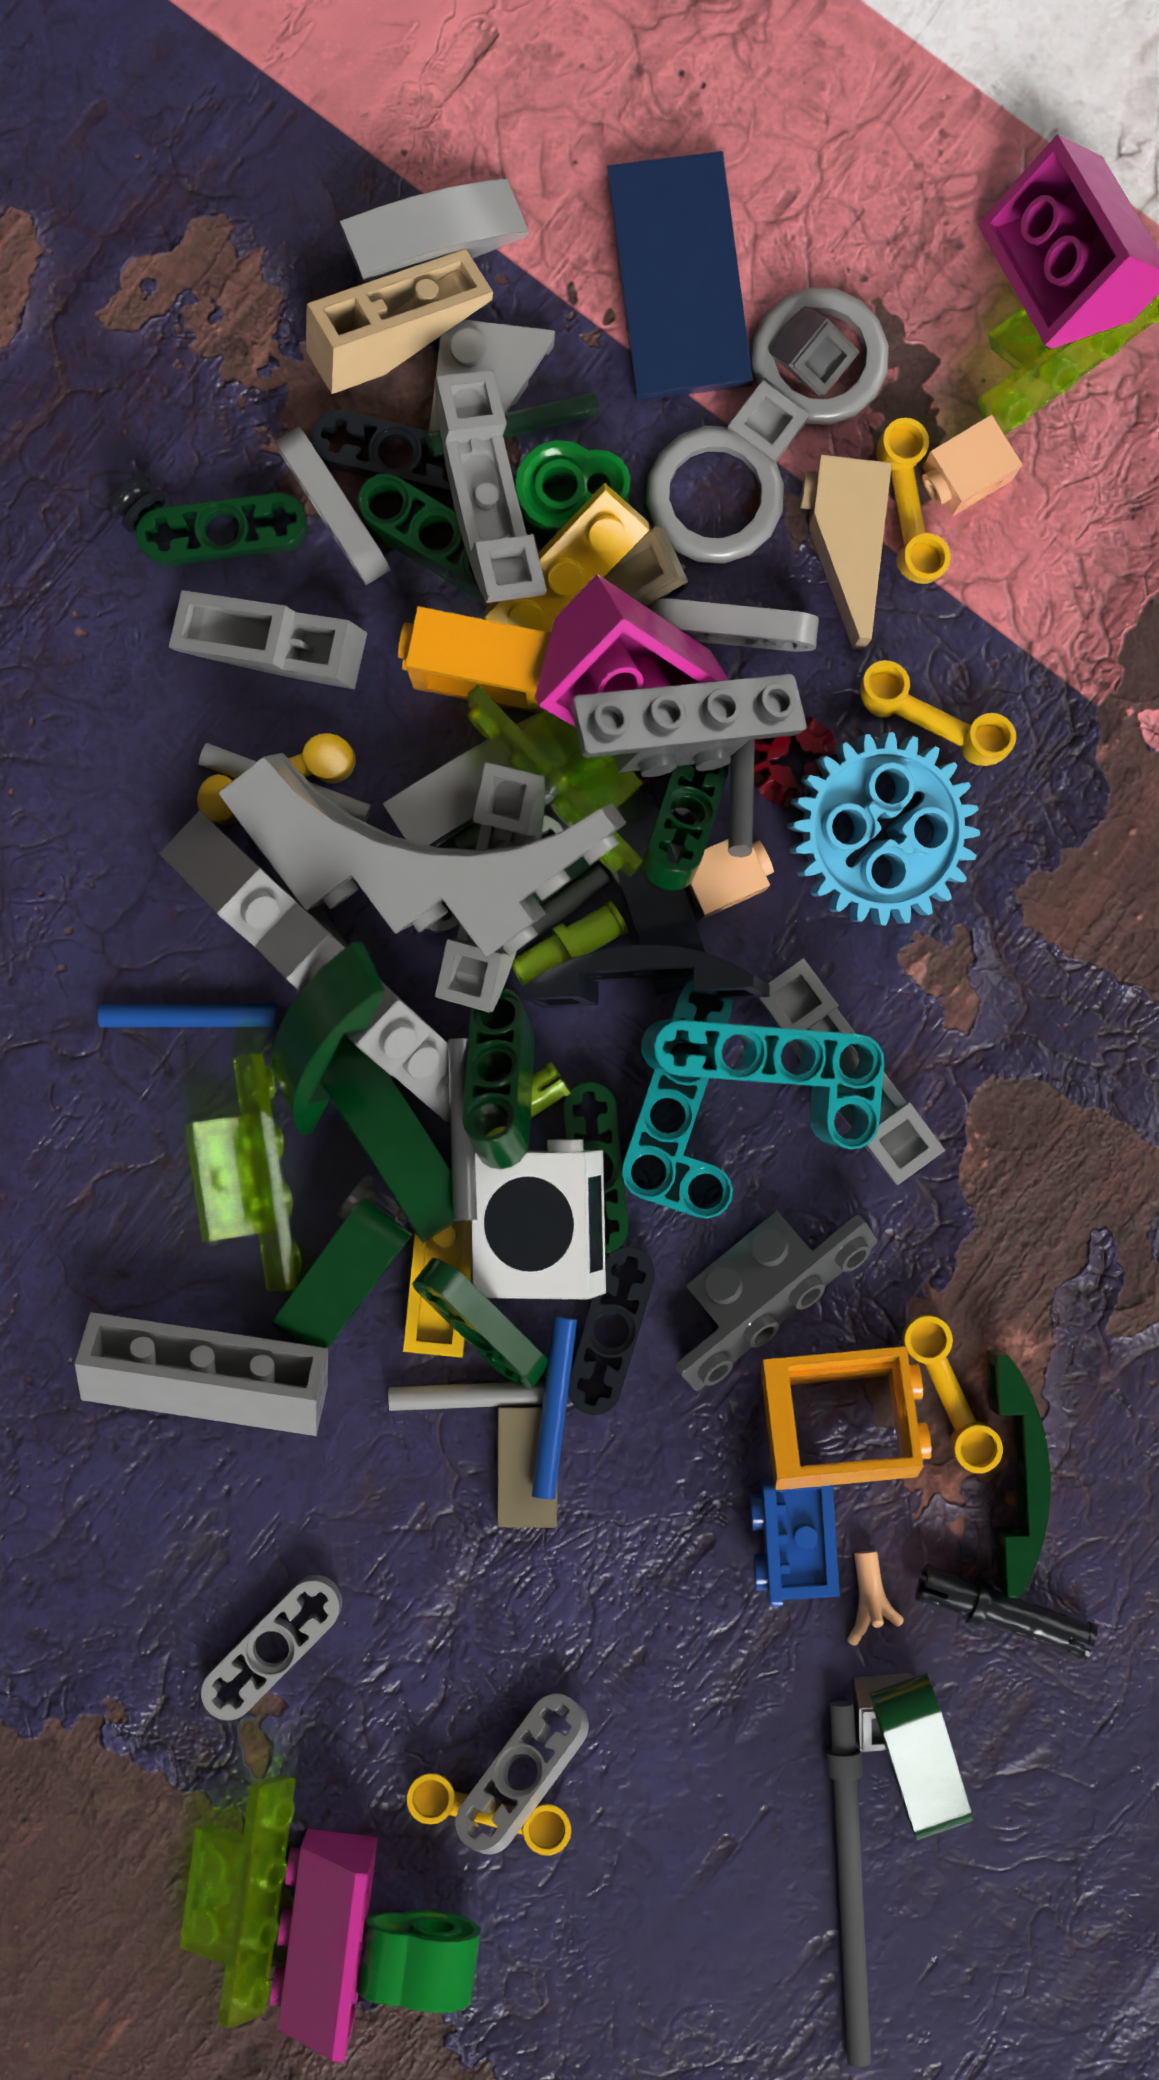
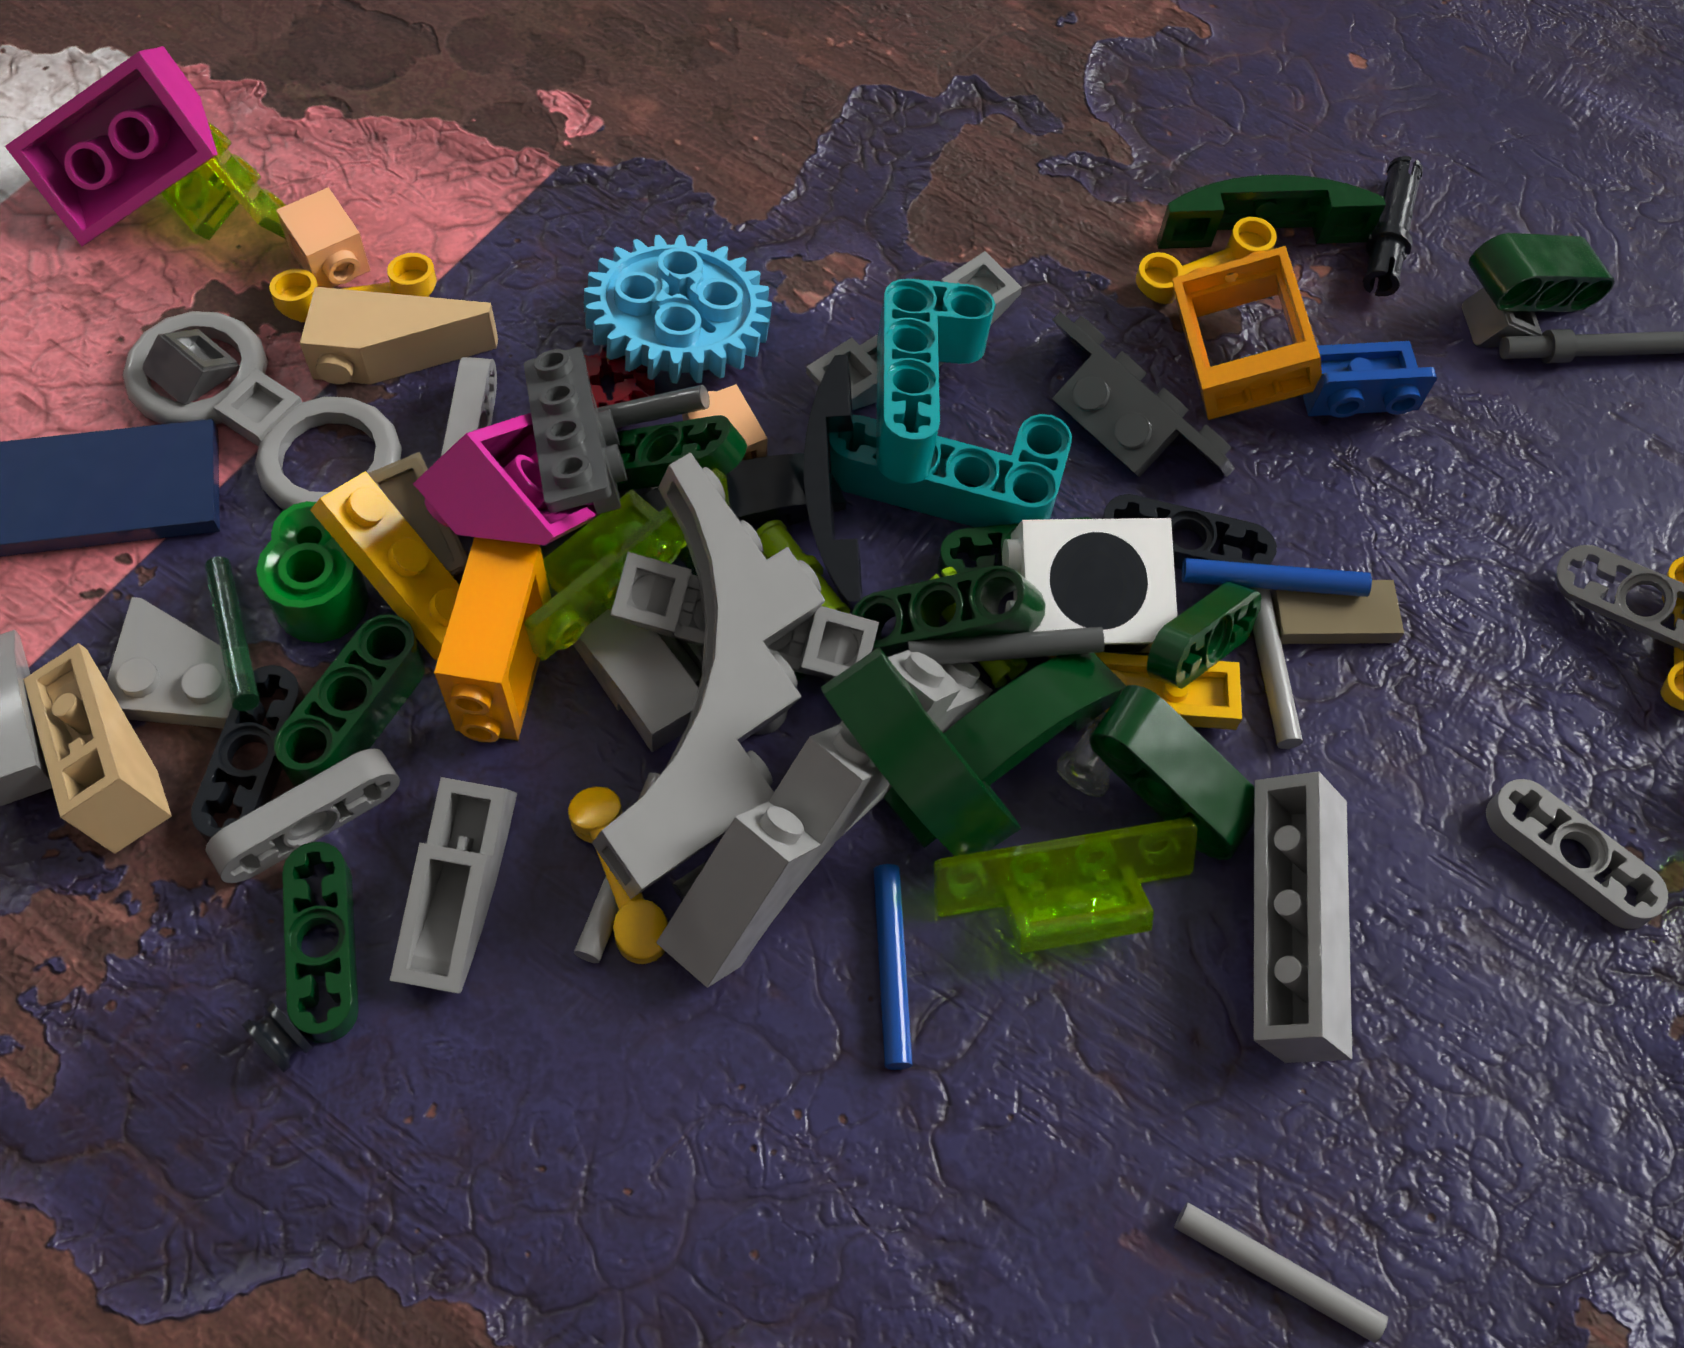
camera: 95 degrees left, 25 degrees down
light grey slope [434,370,546,603] -> none
light nougat bar [847,1551,904,1646] -> none
yellow bar [860,660,1016,766] -> none

